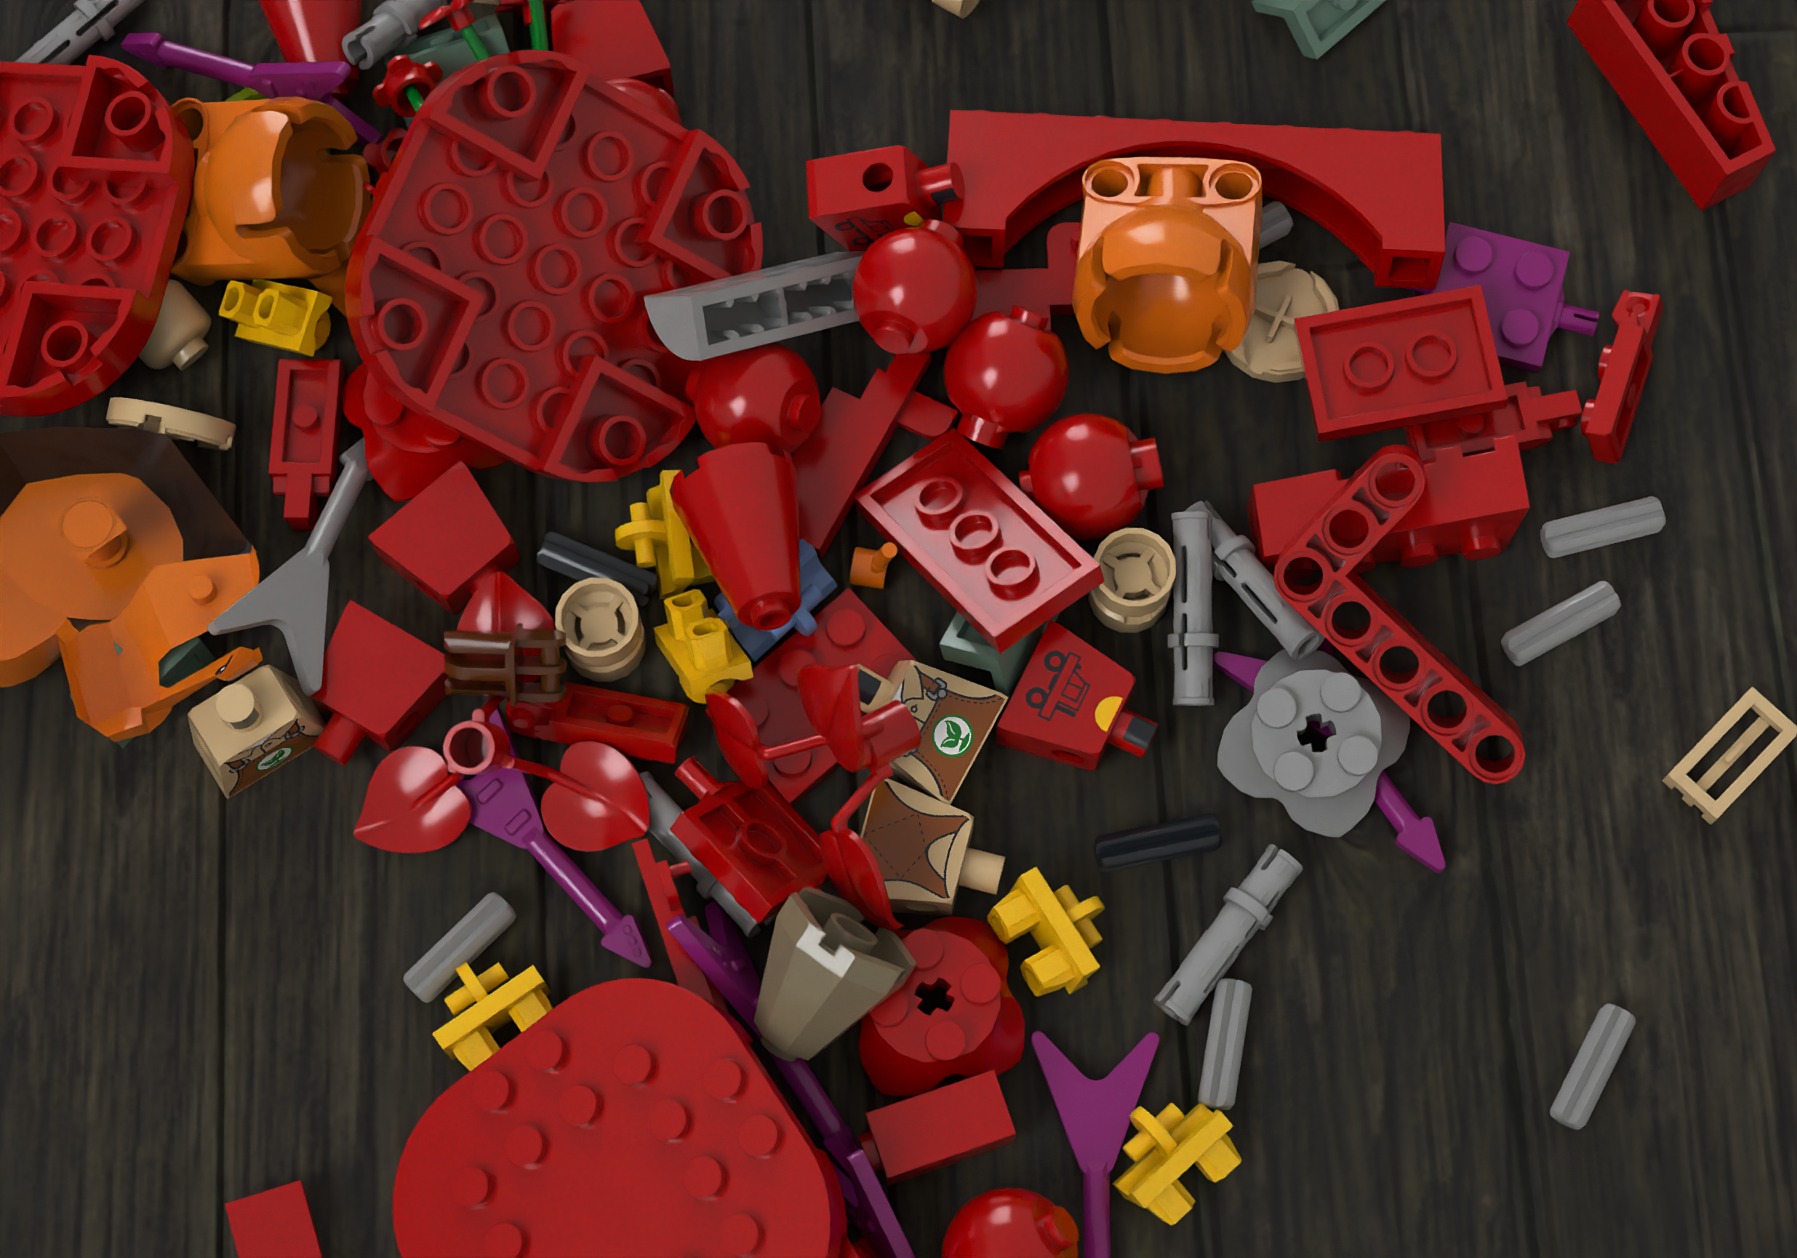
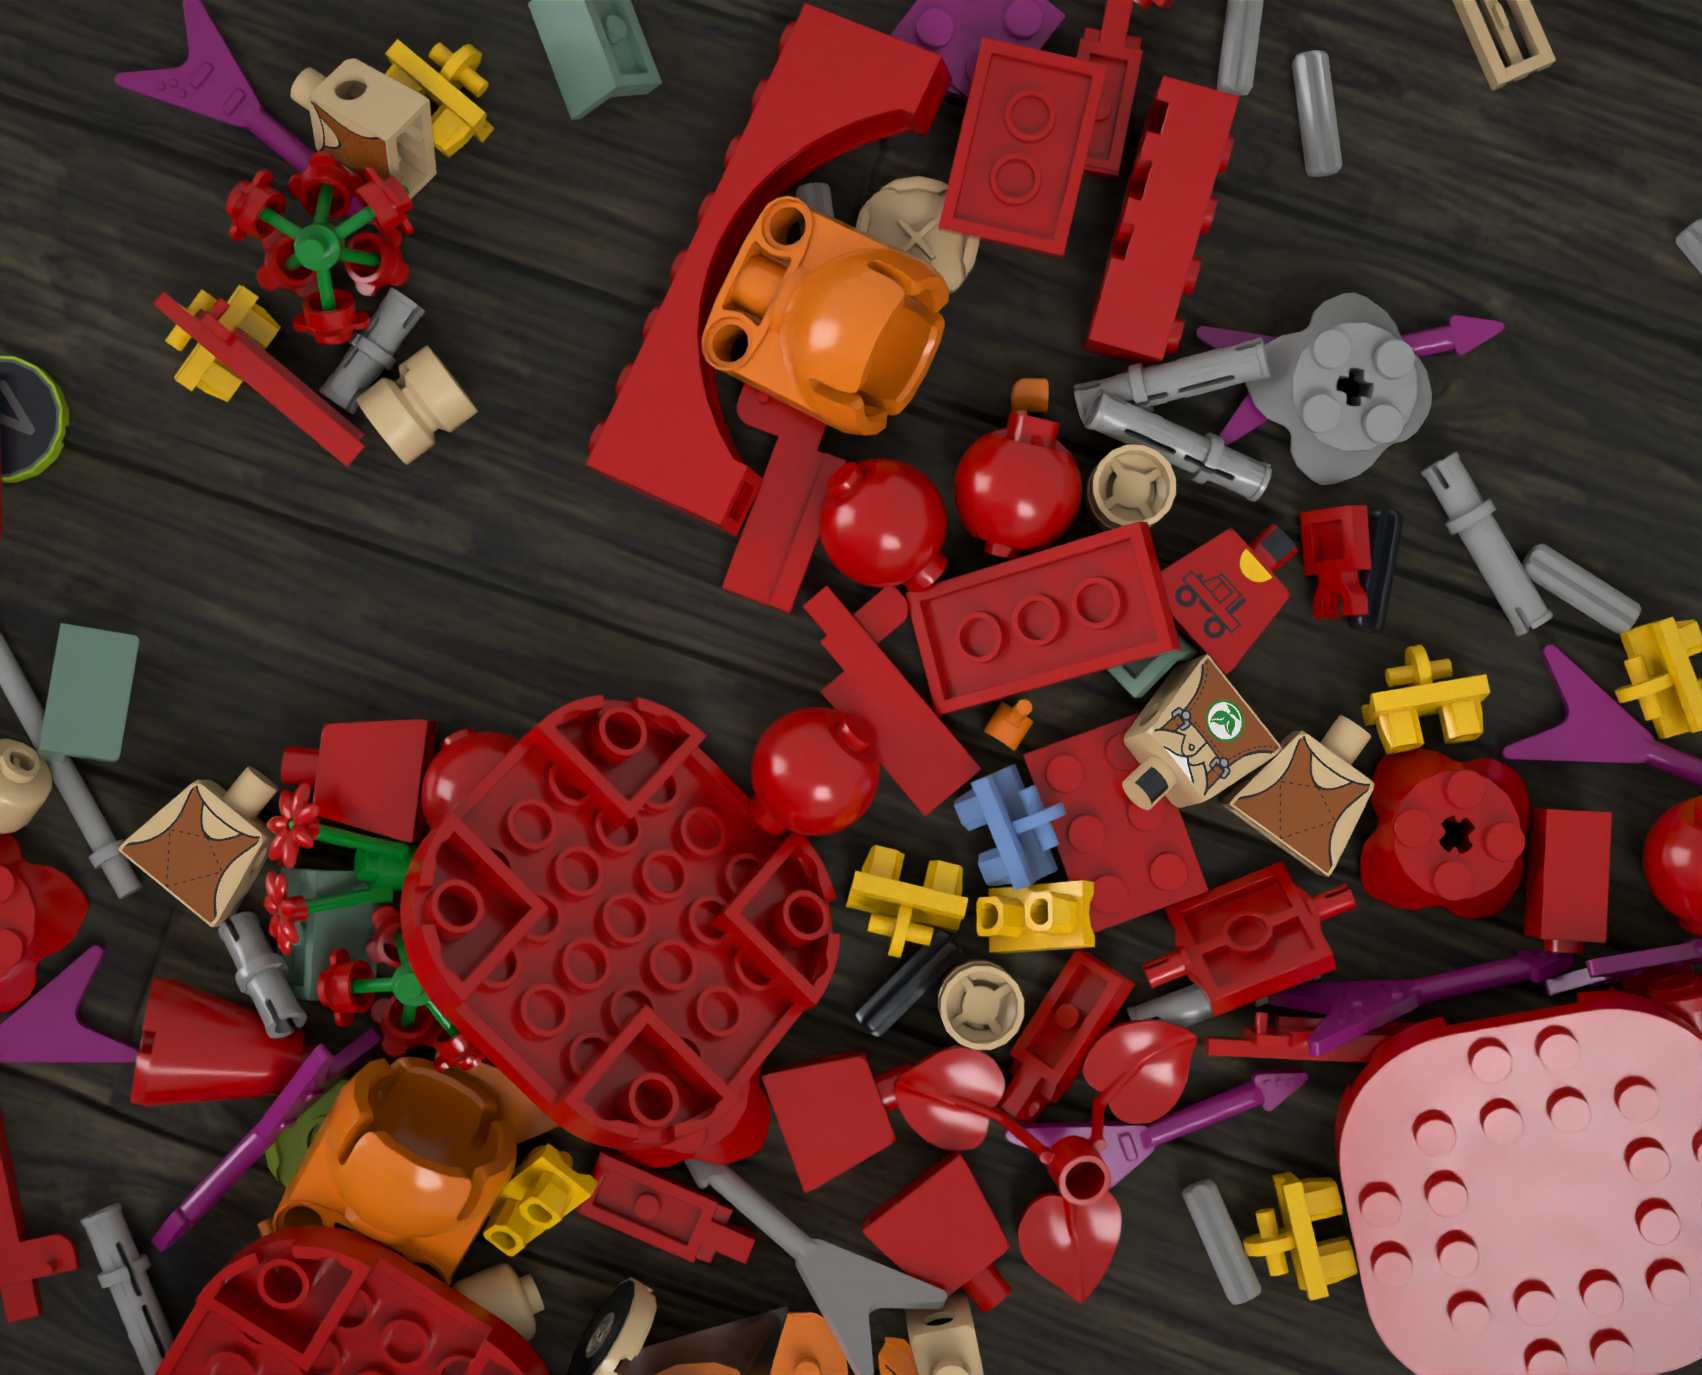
camera: 75 degrees left, 15 degrees up
reddish brown arm [444,623,567,707] -> none
light grey brick [644,251,866,361] -> none
red cone [669,442,801,631] -> none
red plant [705,663,921,931] -> none
dark tan cone [754,886,917,1062] -> none
red torso [806,145,965,252] -> none
red brick [852,219,978,354] -> none
red beam [1273,444,1525,784] -> none
none -> orange hand [1011,378,1049,415]
none -> red plate [1300,505,1372,619]

